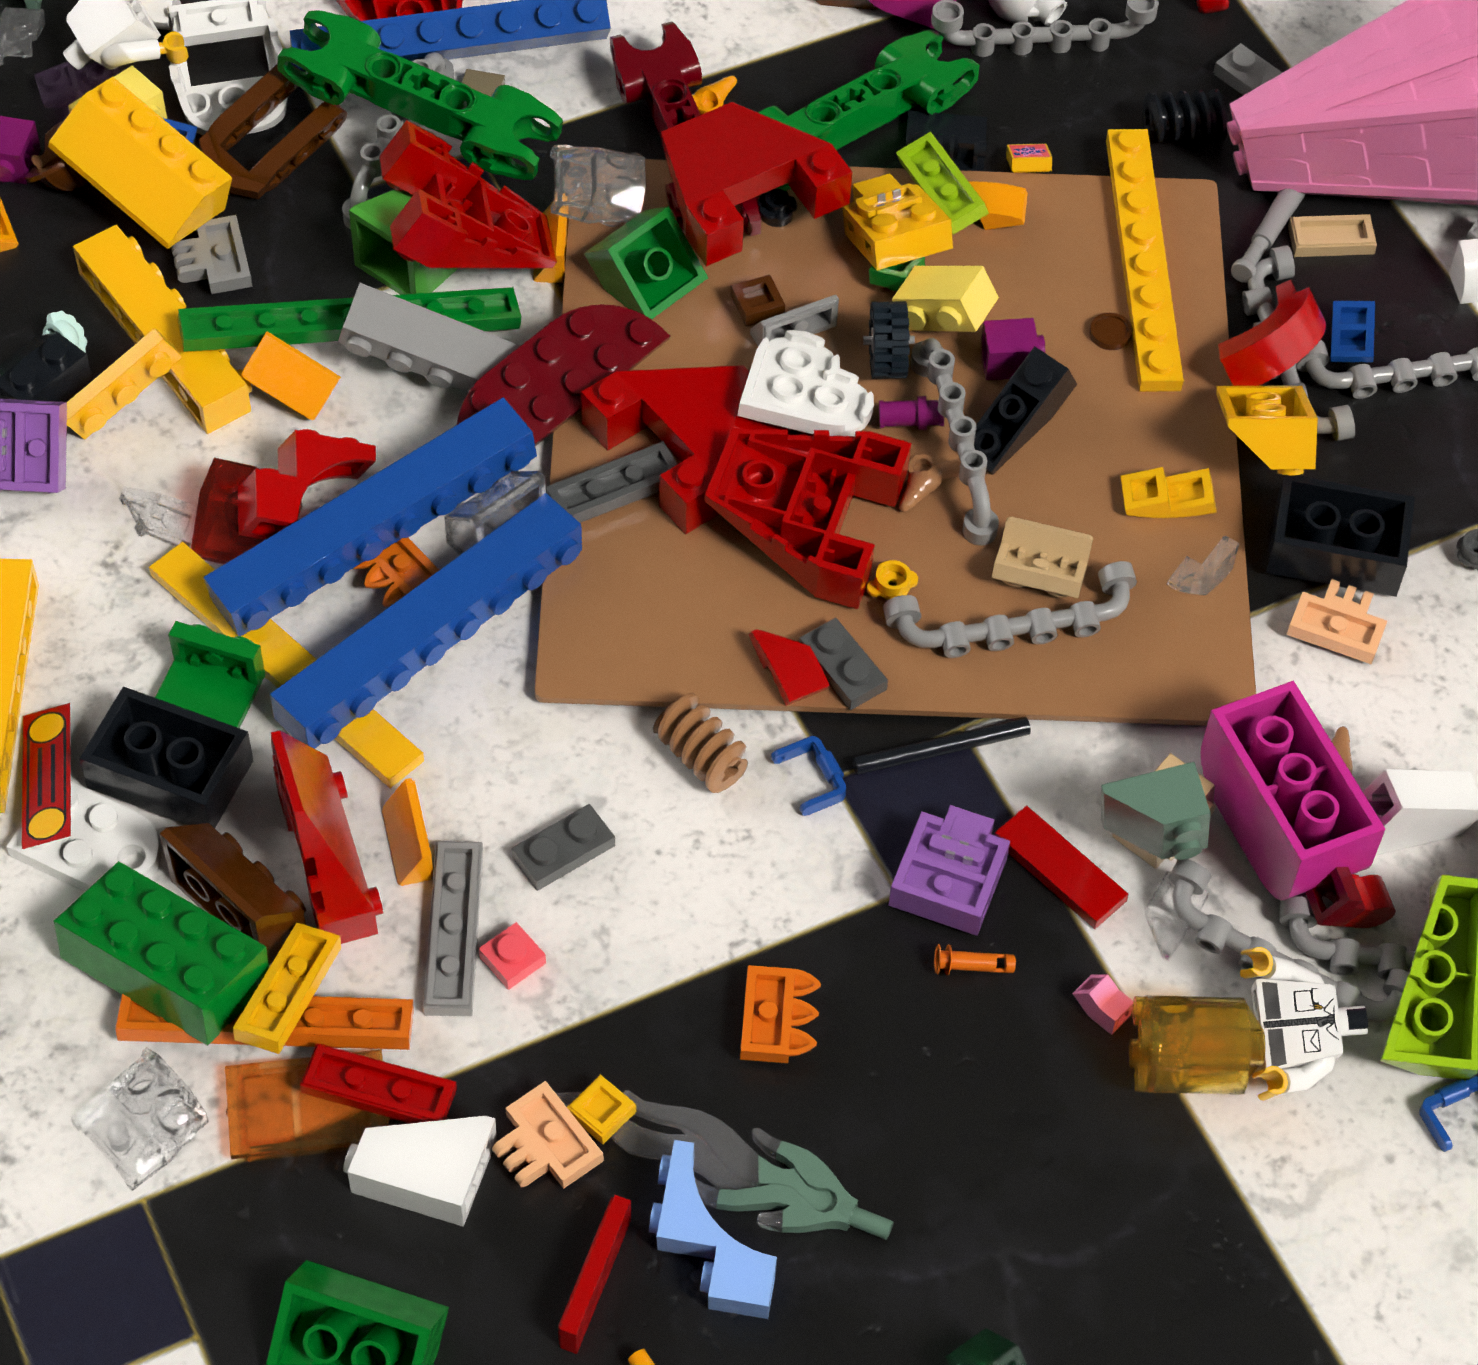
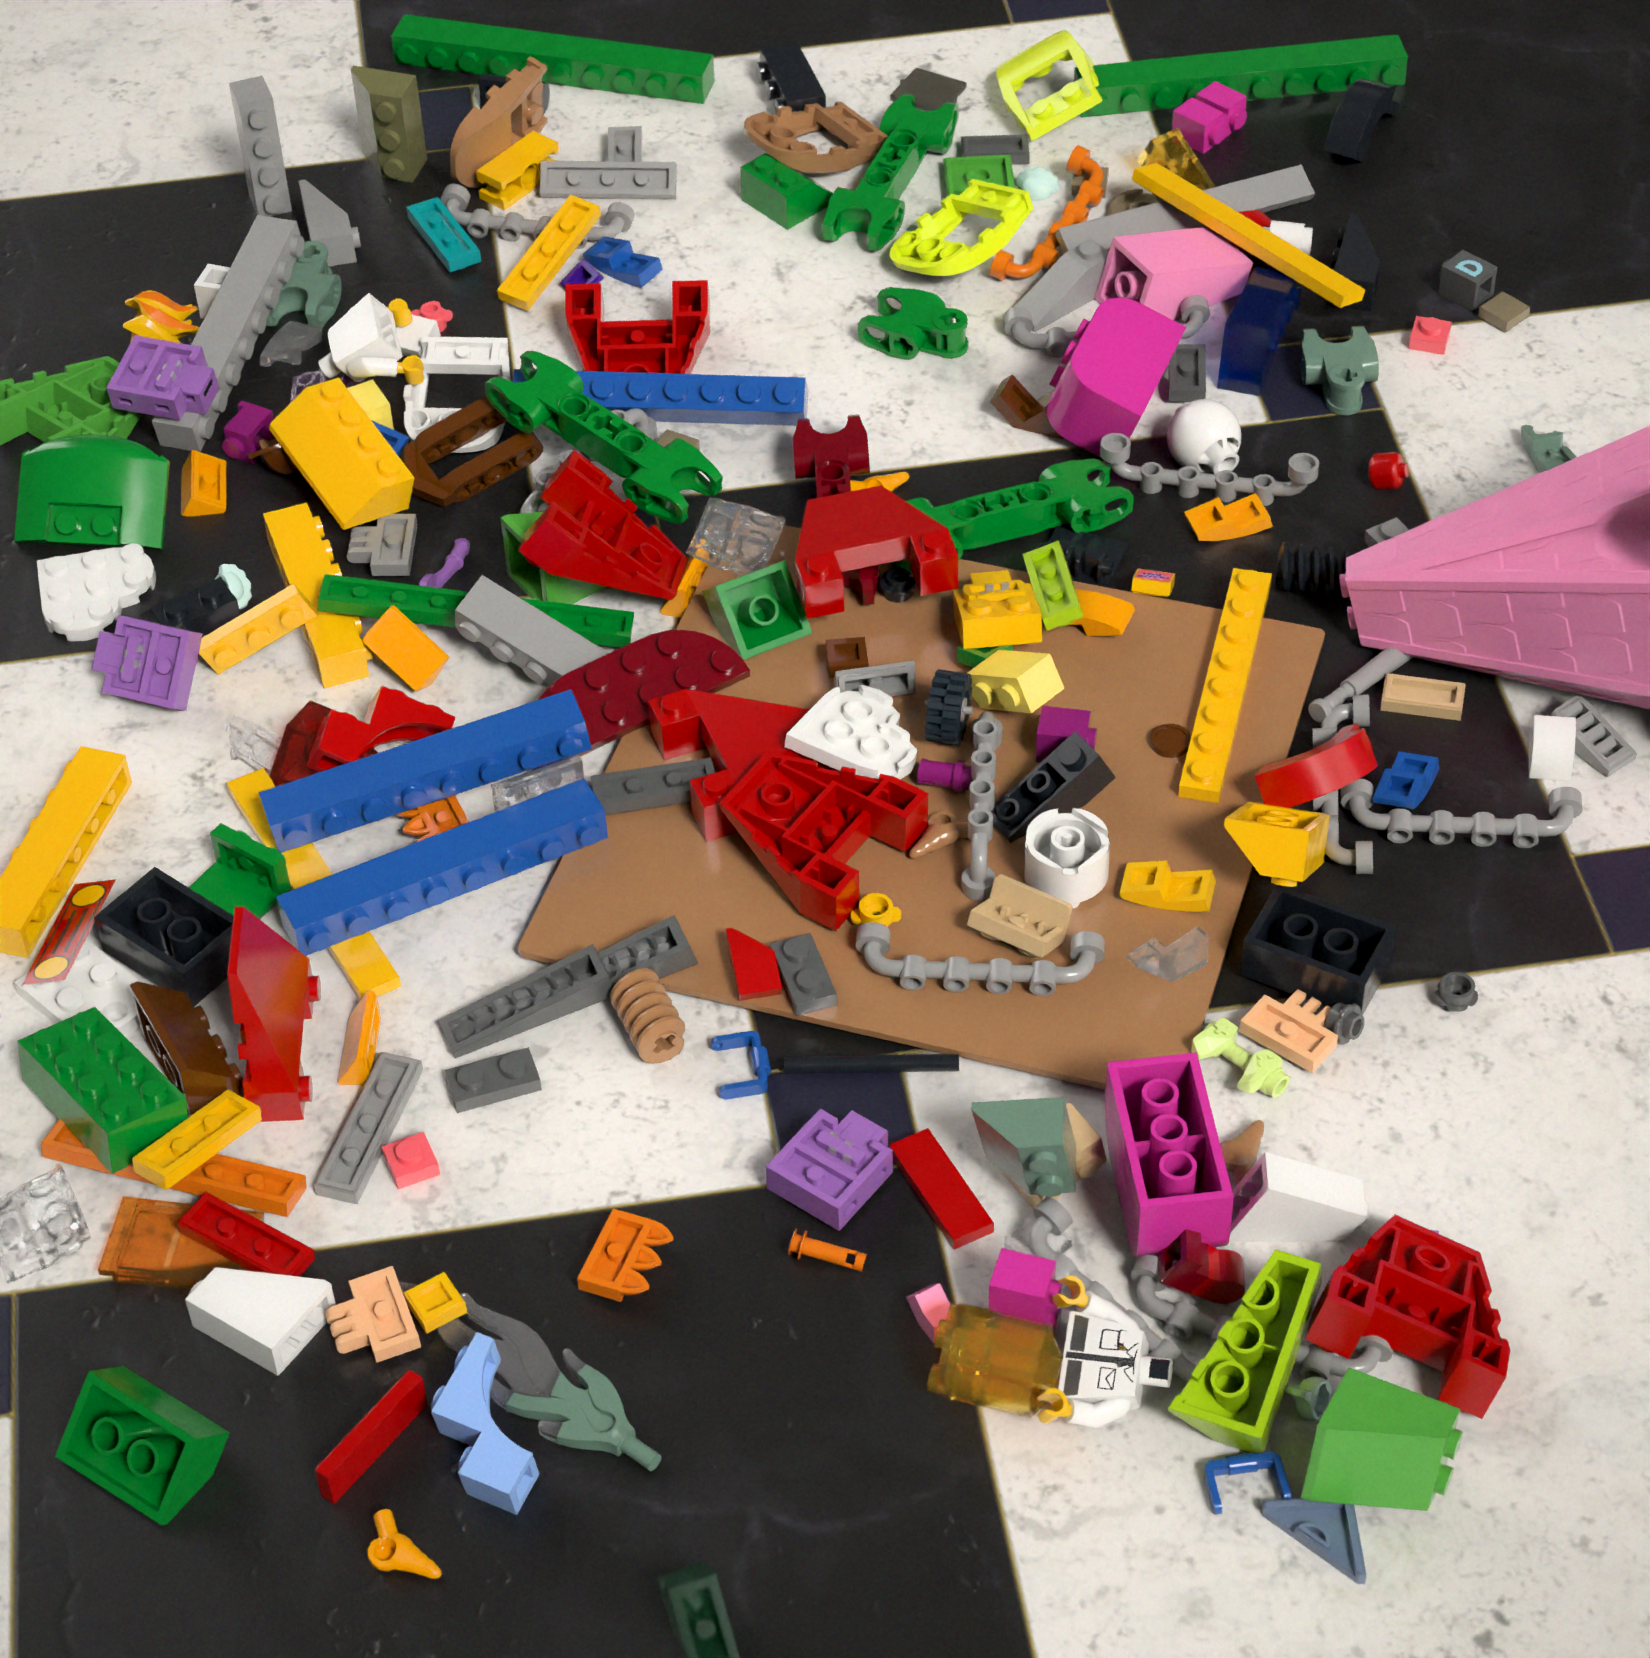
camera: 20 degrees right, 10 degrees down
none -> medium lavender piece [419,538,470,588]
none -> dark grey slope [438,915,699,1059]
none -> dark pink brick [988,1248,1063,1353]
none -> white brick [1024,808,1110,908]
none -> light orange slope [1184,493,1273,541]
none -> yellowish green piece [1191,1017,1290,1098]
none -> dark grey plate [1325,1002,1365,1045]

